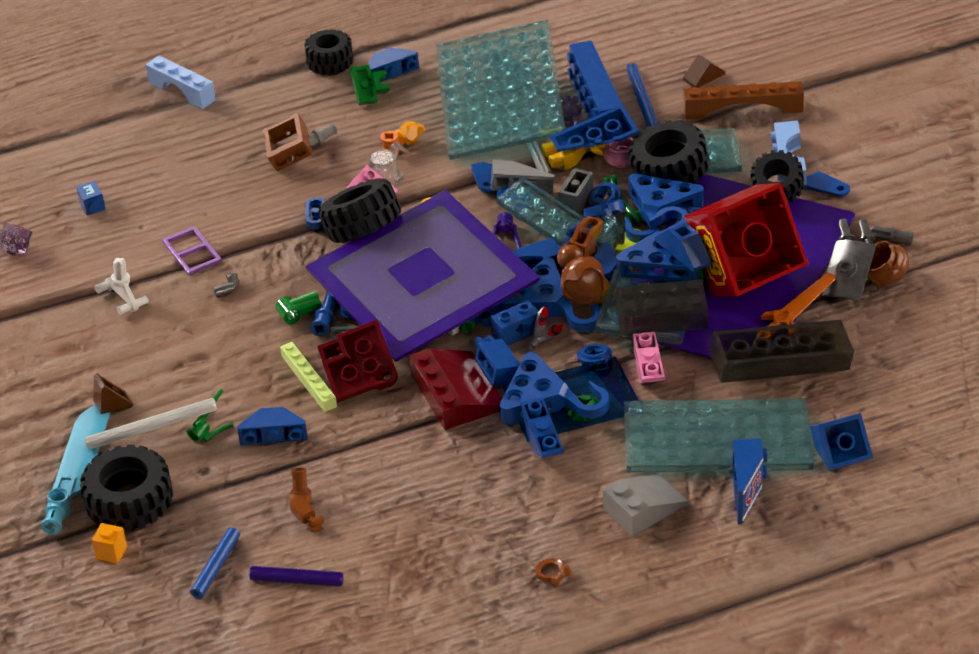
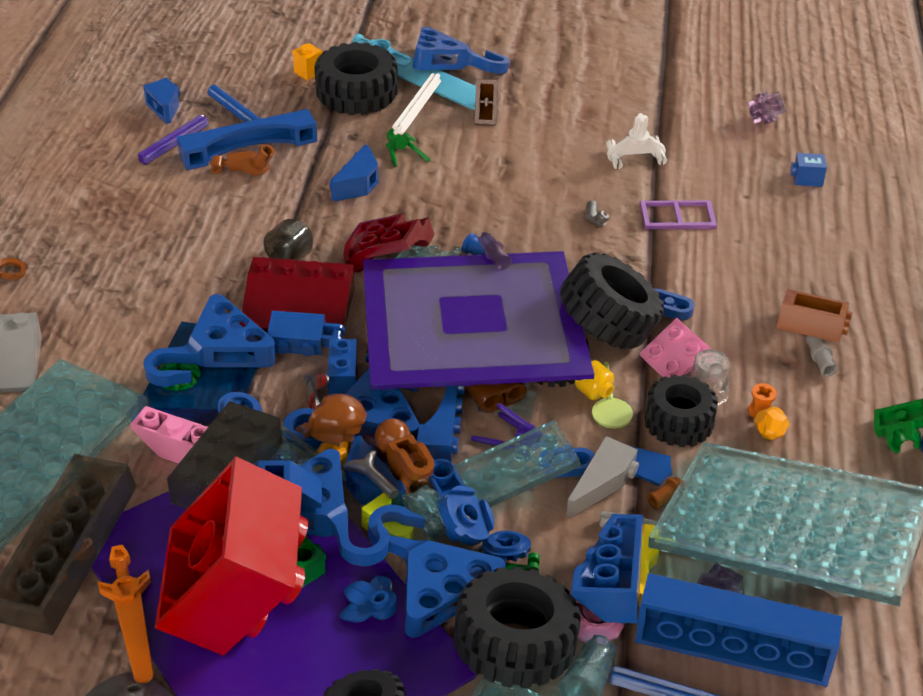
camera: 115 degrees right, 0 degrees up
green piece [275,291,321,324] -> none
yellowish green piece [280,342,337,412] -> none
blue slope [521,397,564,459] -> none
flat silver brick [558,168,594,216] -> none
none -> blue slope [143,77,180,124]
none -> blue arch [177,109,318,171]
none -> clear smoke piece [263,219,313,261]
none -> flat silver piece [343,450,399,499]
none -> blue piece [412,27,510,74]
none -> clear purple axle [478,232,511,270]
none -> black tyre [644,375,718,447]
none -> dark orange pin [647,477,686,510]

